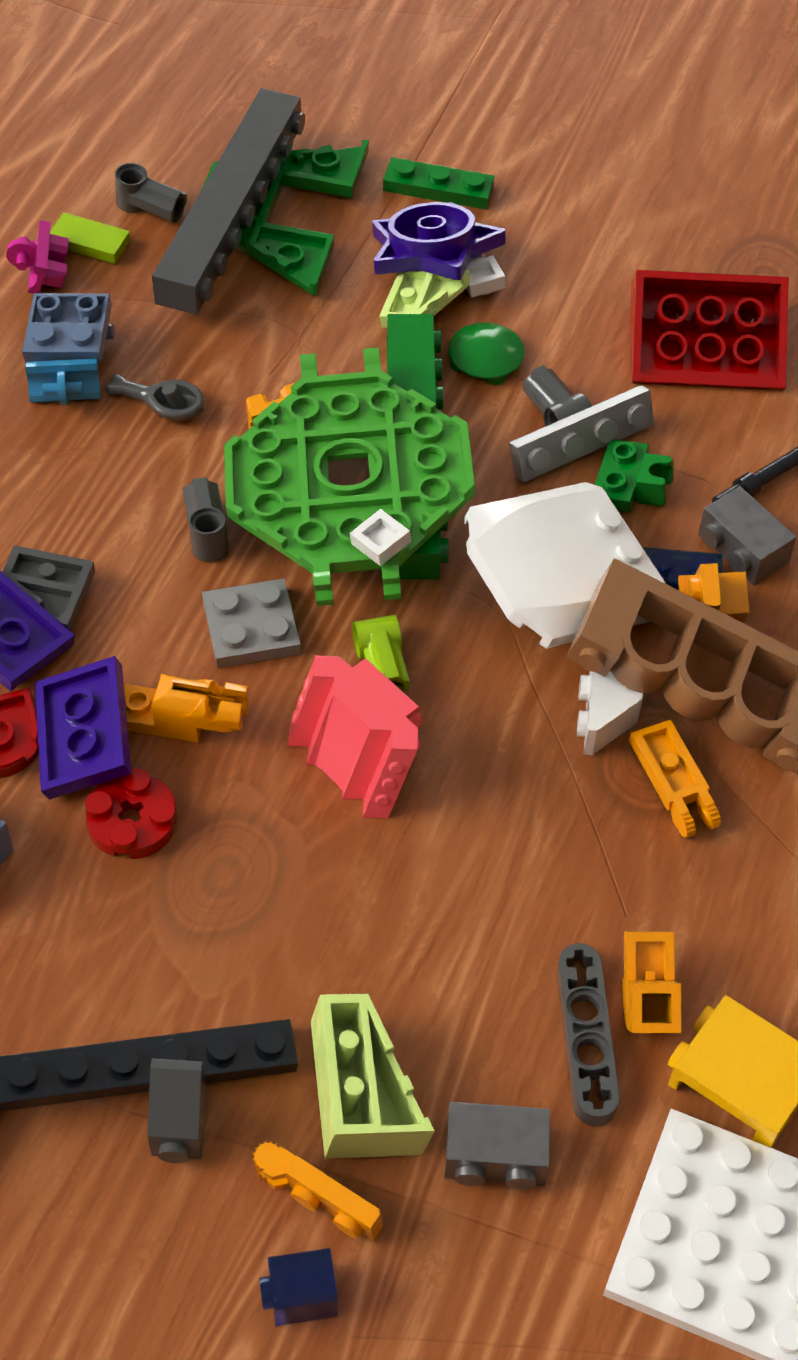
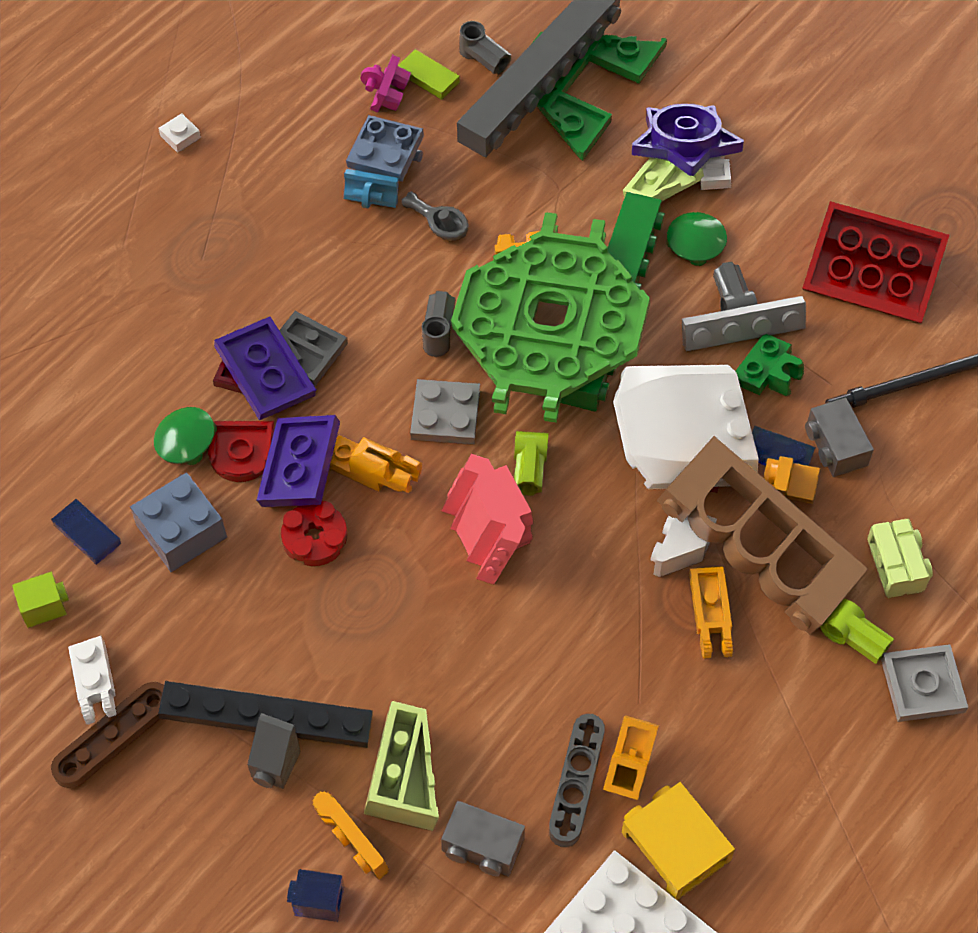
camera: 20 degrees right, 5 degrees up
white plate [350,509,412,566] -> none
green plate [383,157,495,210] -> none

